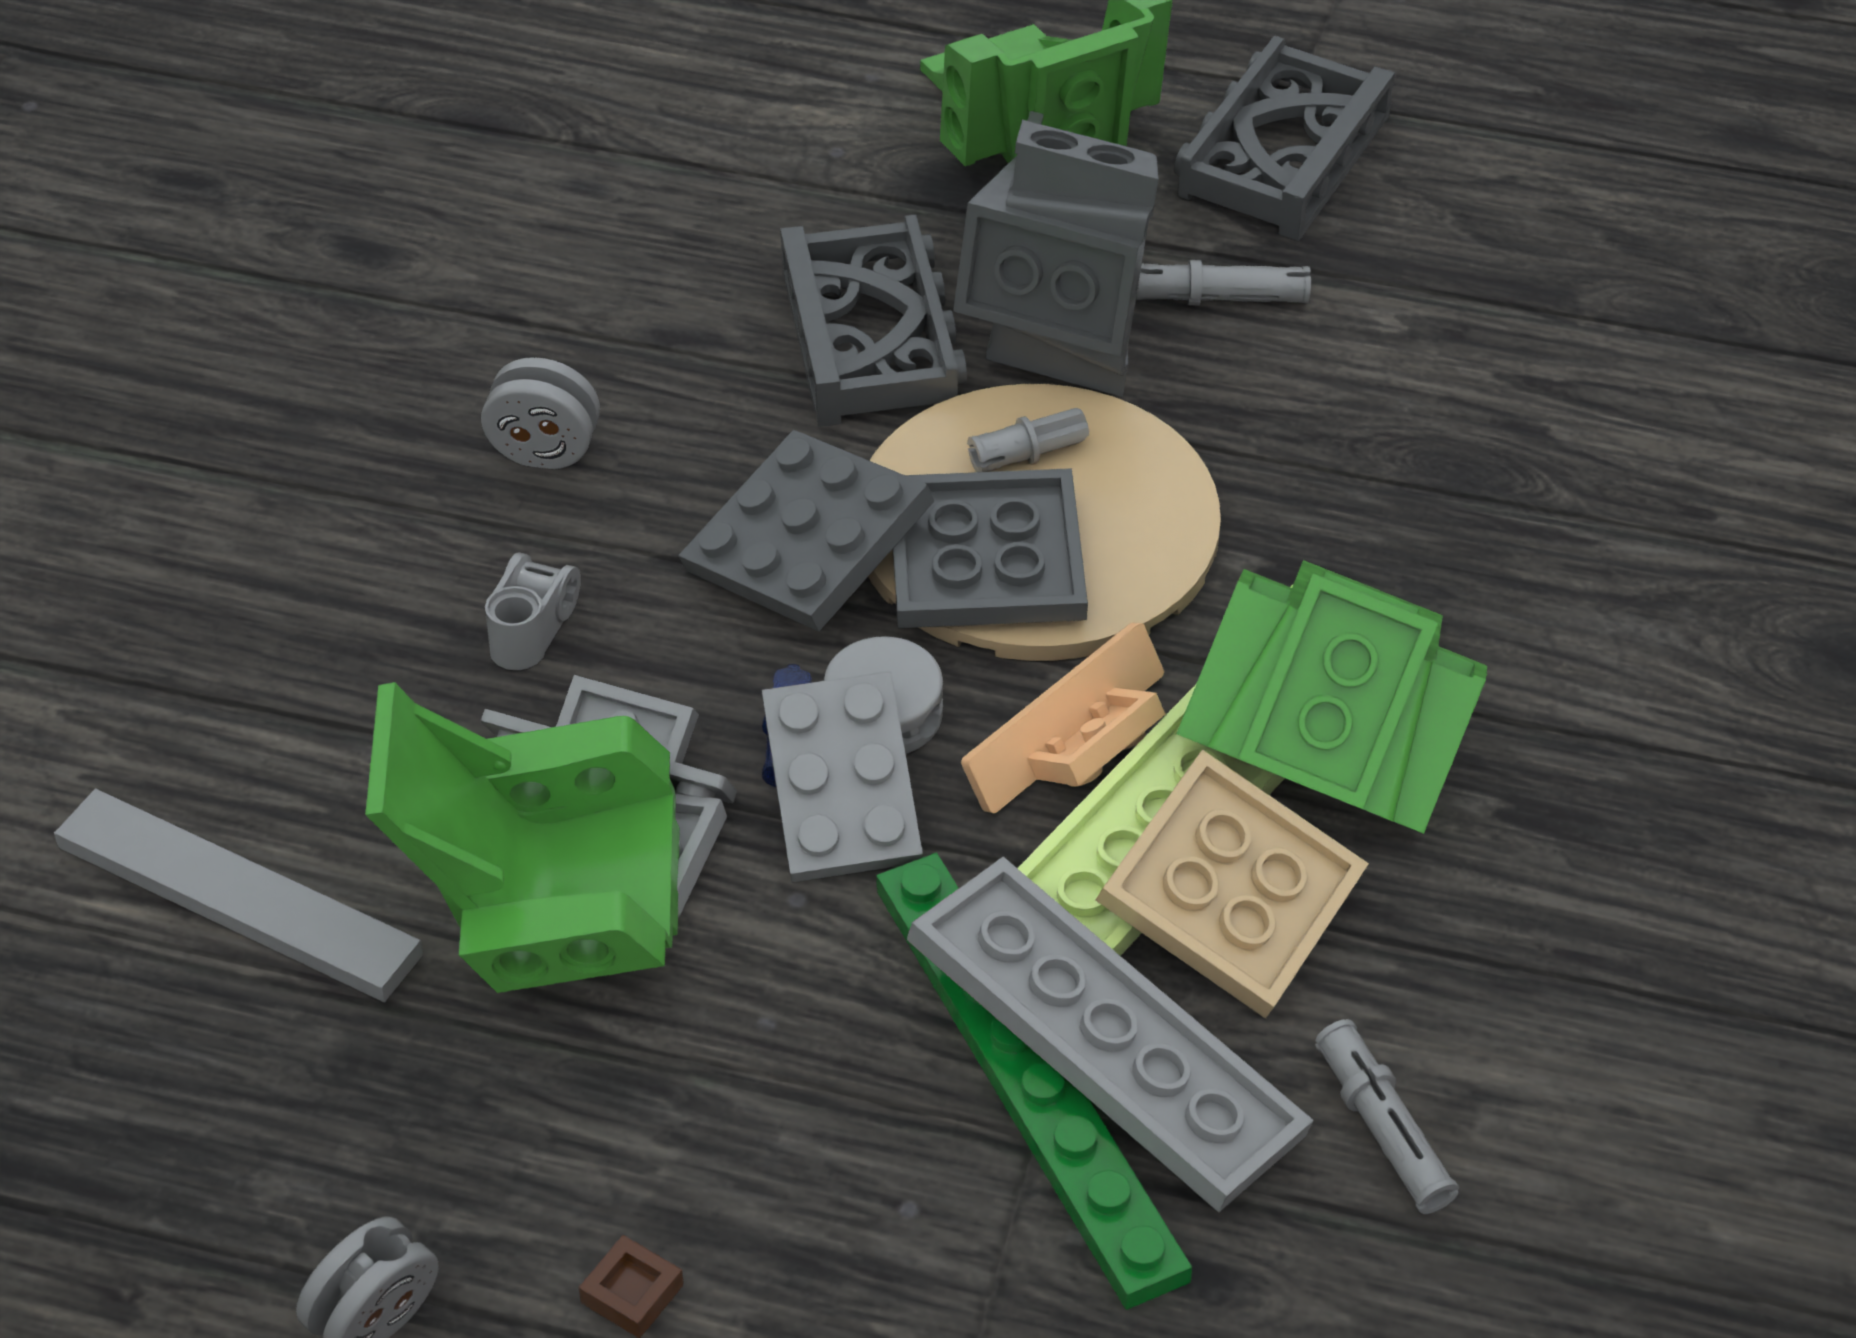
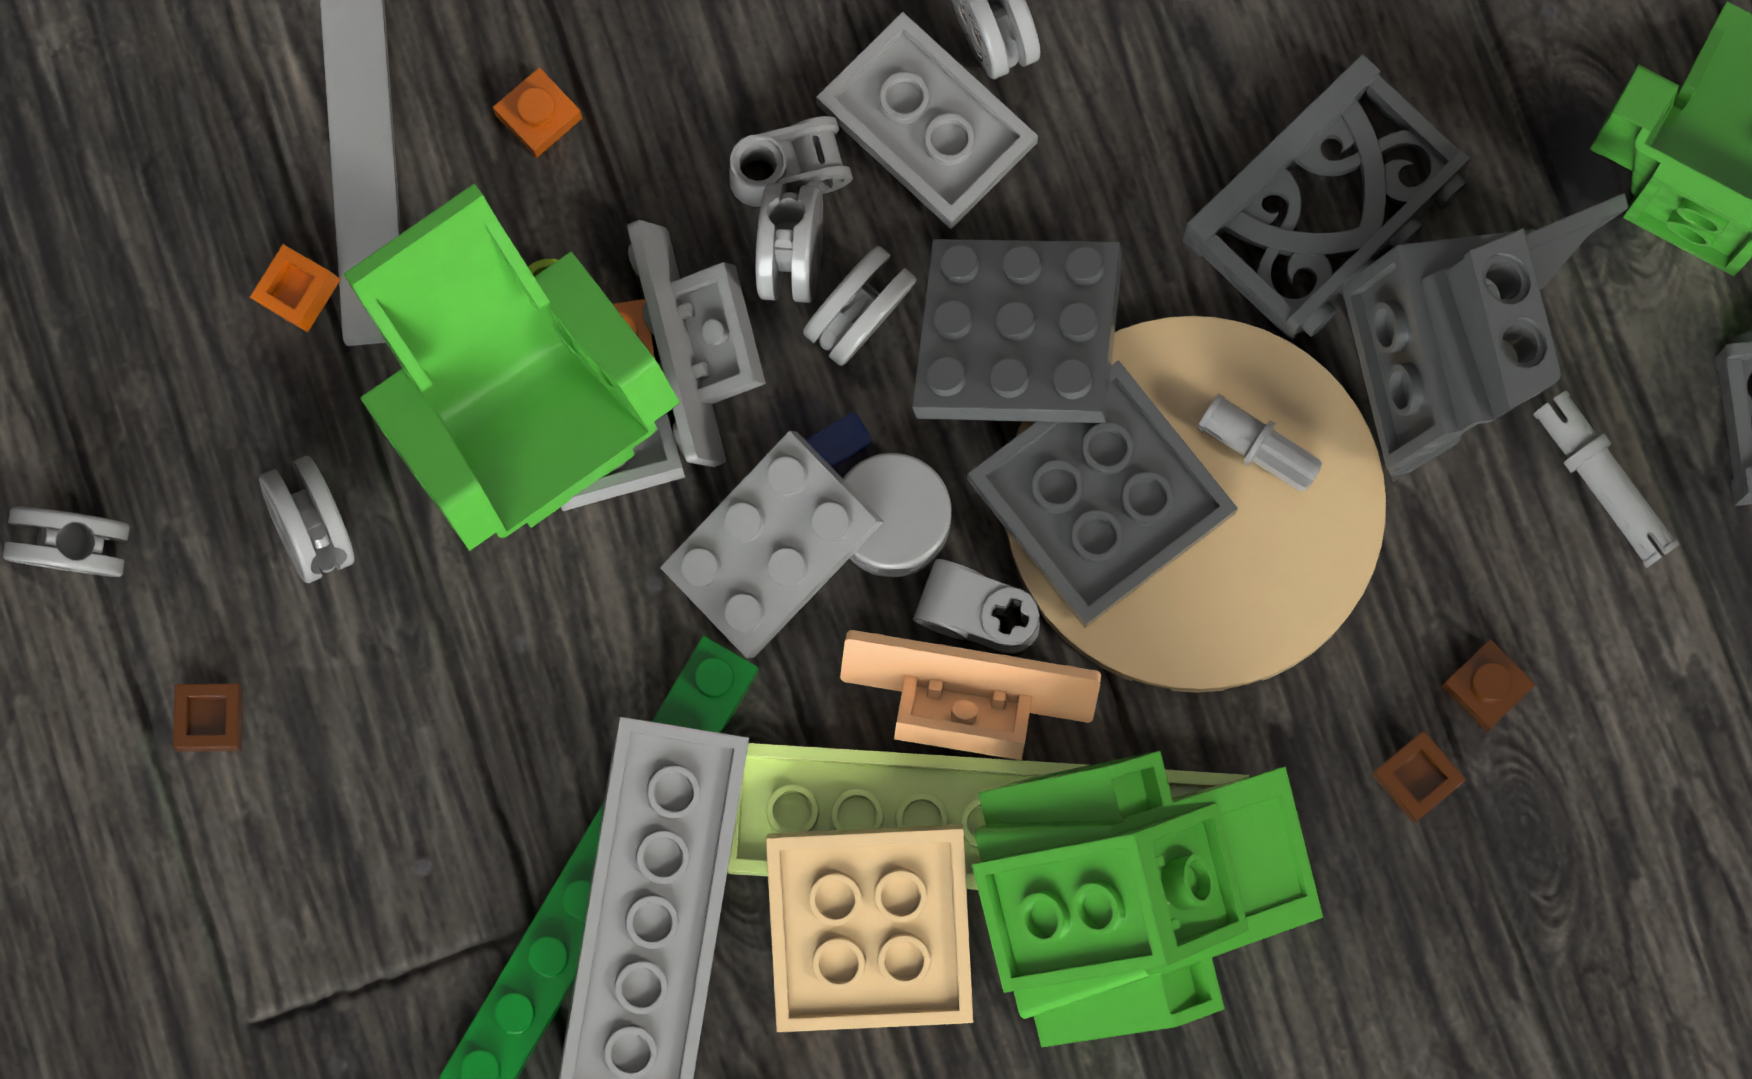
camera: 55 degrees right, 30 degrees up
none -> orange plate [250,244,341,333]
none -> light grey head [259,456,355,583]
none -> orange plate [493,67,583,158]
none -> light grey head [756,183,823,303]
none -> light grey head [803,246,916,366]
none -> light grey plate [816,12,1038,229]
none -> light grey piece [913,559,1040,655]
none -> reddish brown plate [1372,731,1466,824]
none -> reddish brown plate [1442,639,1536,732]

